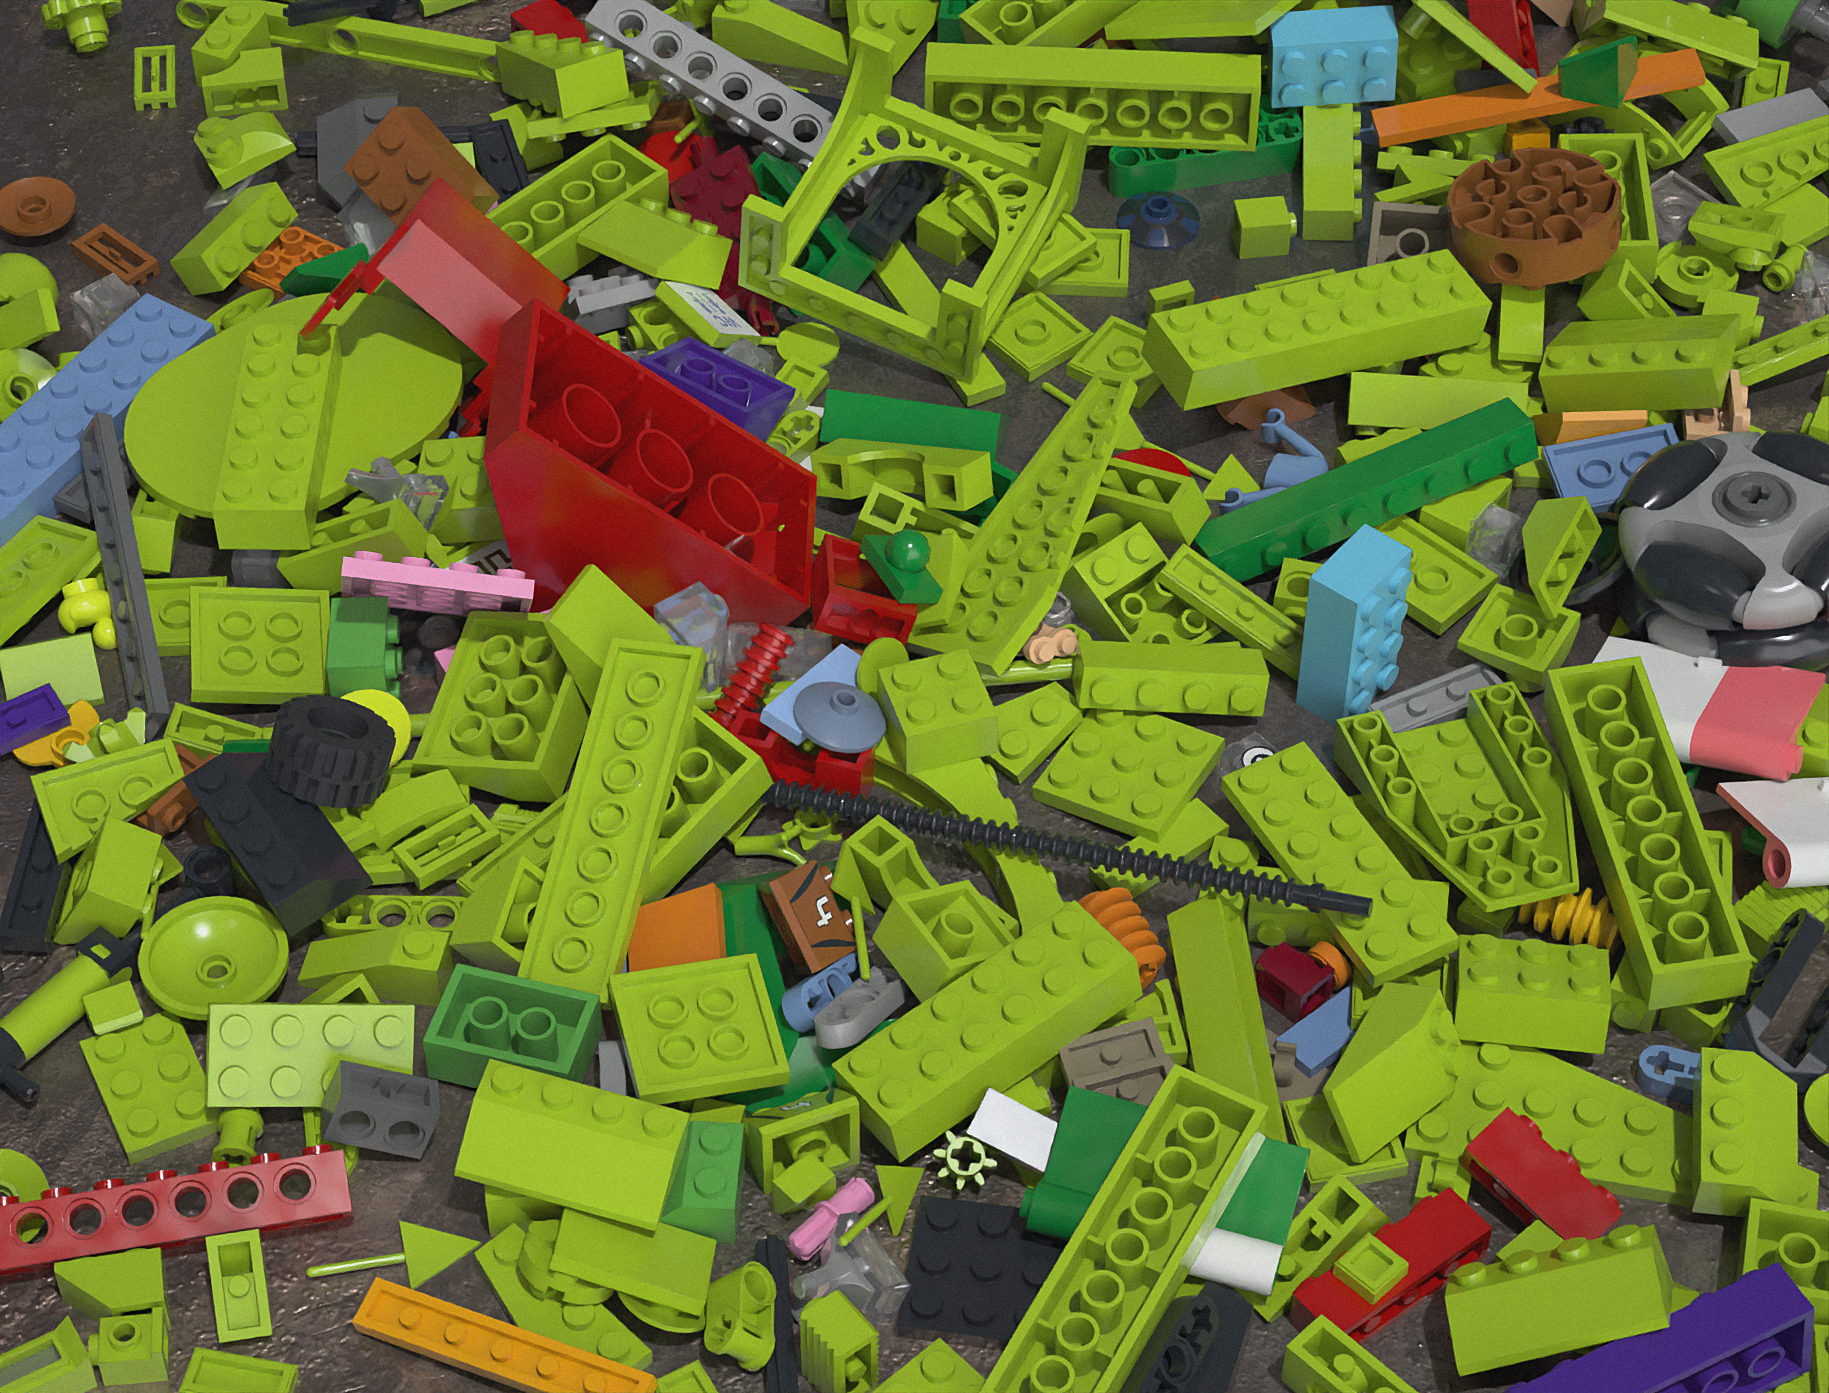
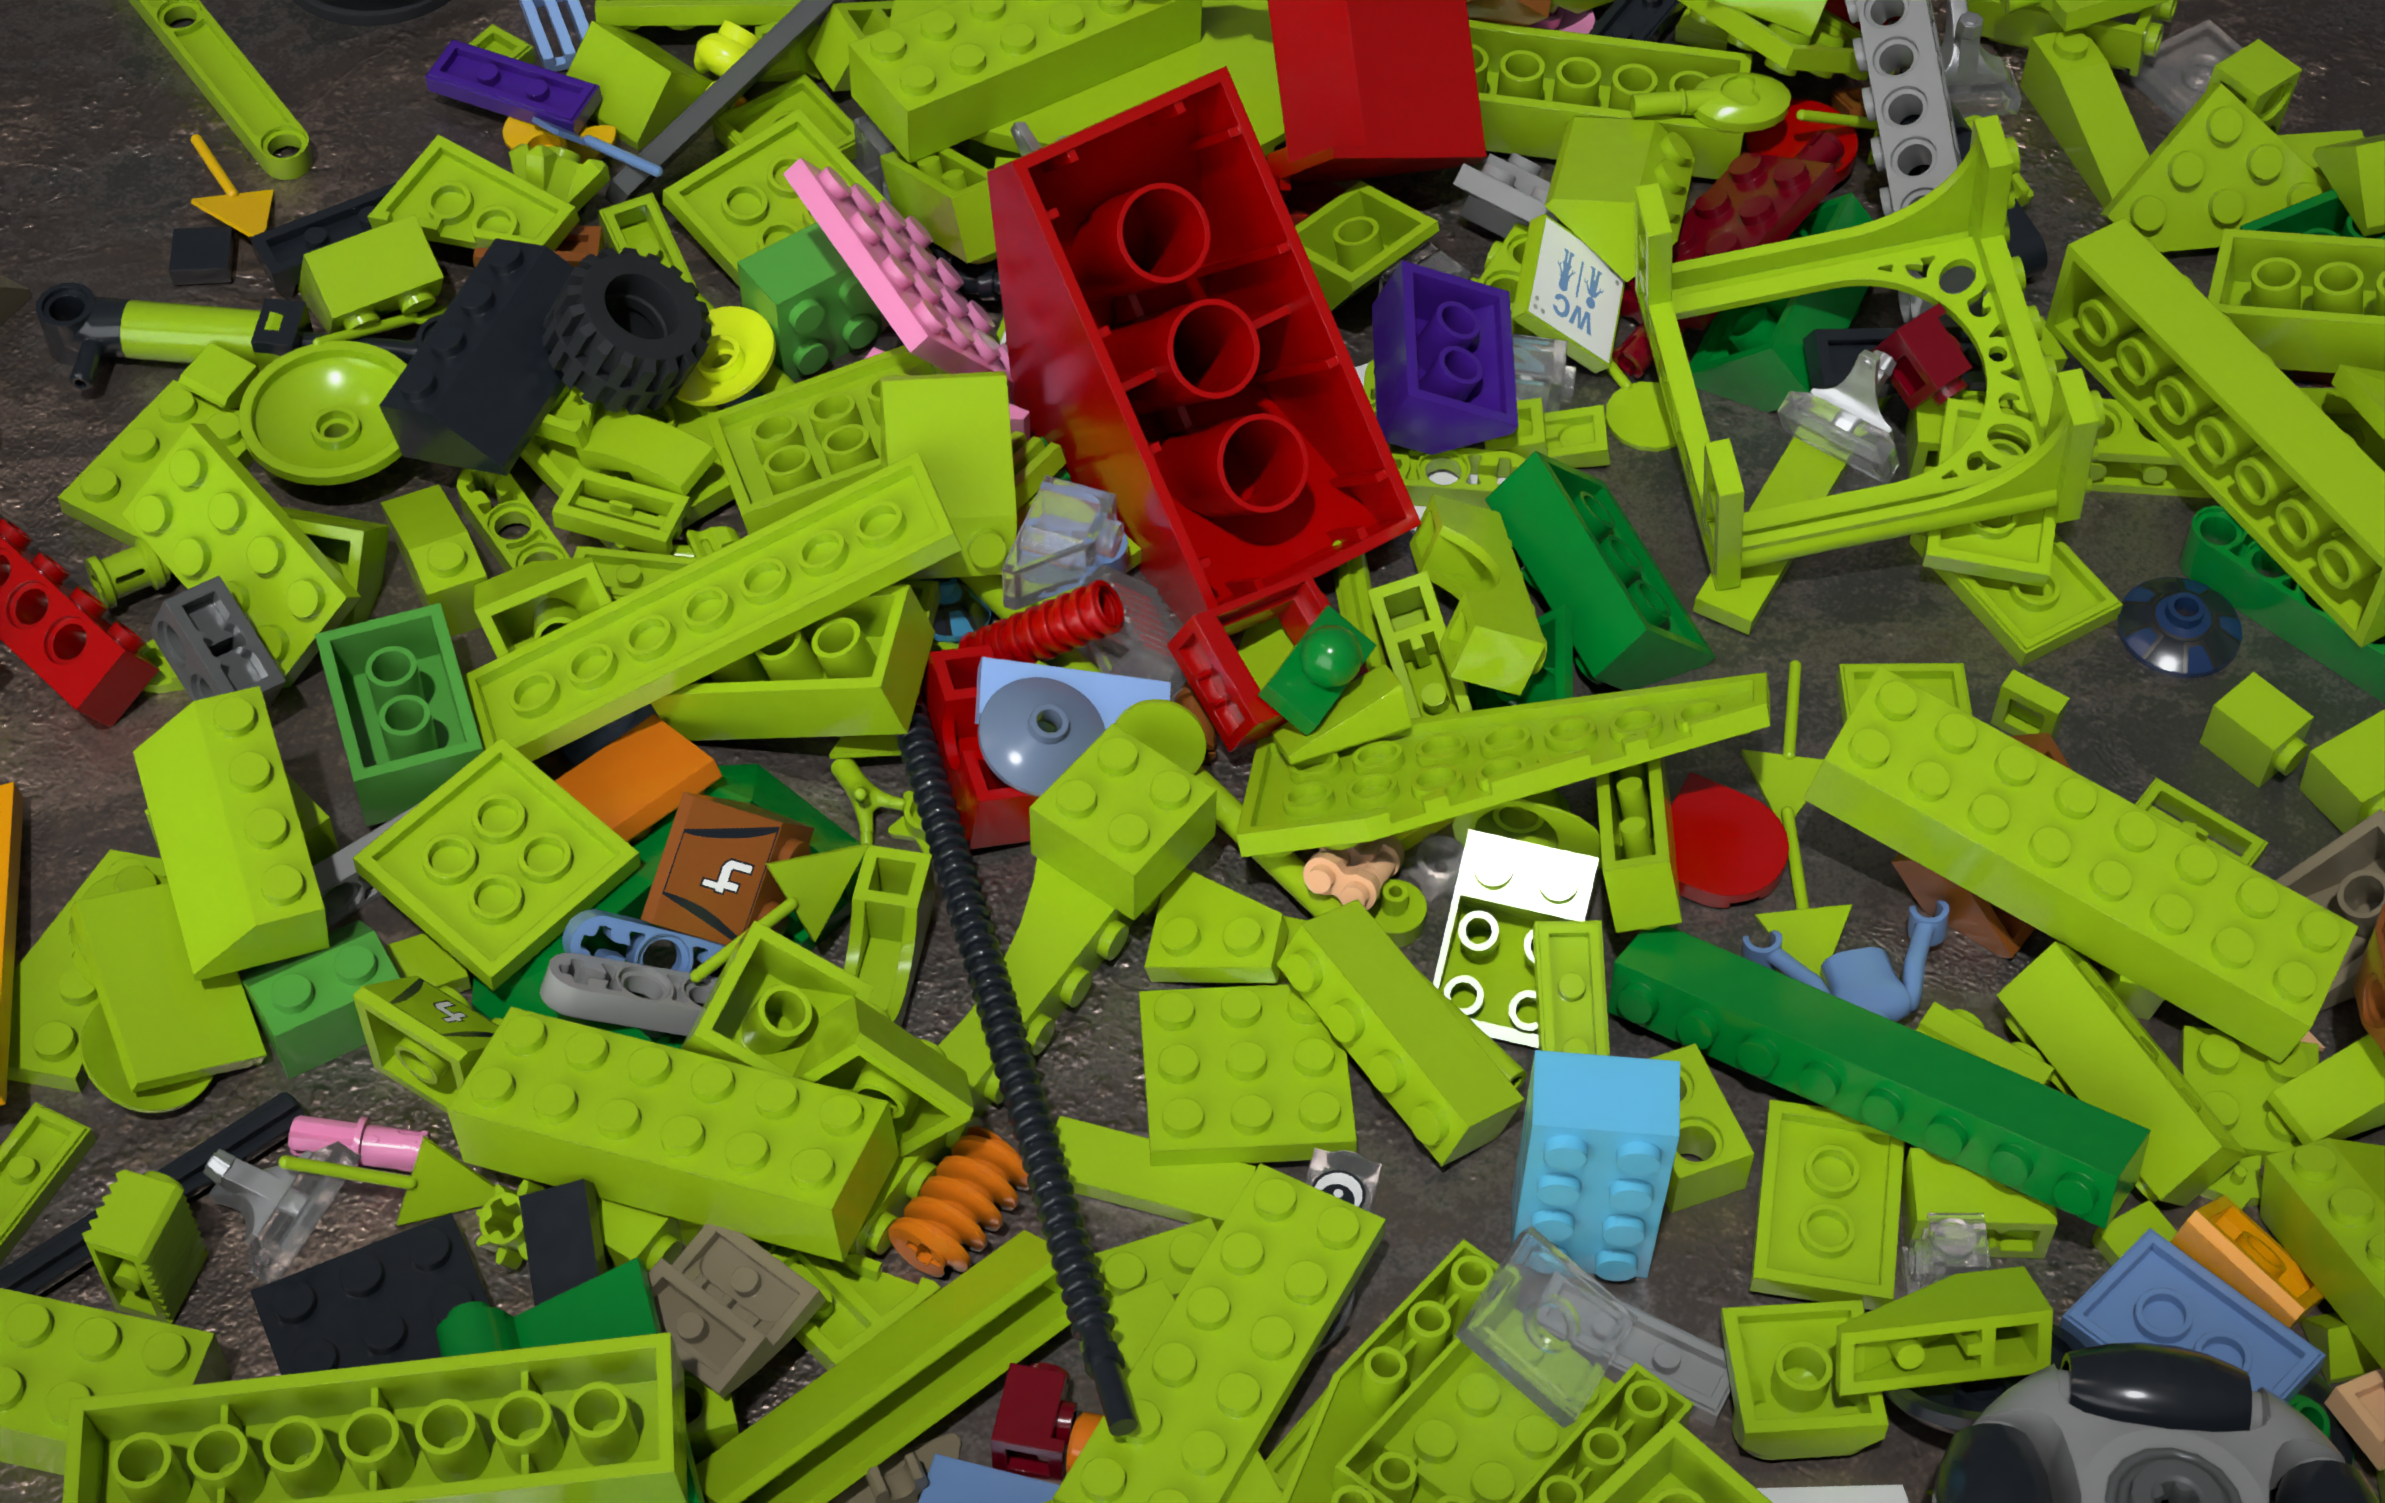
camera: 55 degrees right, 5 degrees up
lime piece [306,1220,482,1290] -> none
lime piece [704,1261,776,1372] -> none
lime slope [772,1152,836,1215] -> none
lime tile [984,289,1094,383] -> none
none -> medium blue piece [531,116,663,177]
none -> lime slope [792,996,974,1157]
none -> clear tile [1455,1226,1638,1428]
none -> lime piece [1630,72,1791,132]
none -> clear piece [1777,349,1900,484]
none -> dark red brick [1871,303,1973,411]

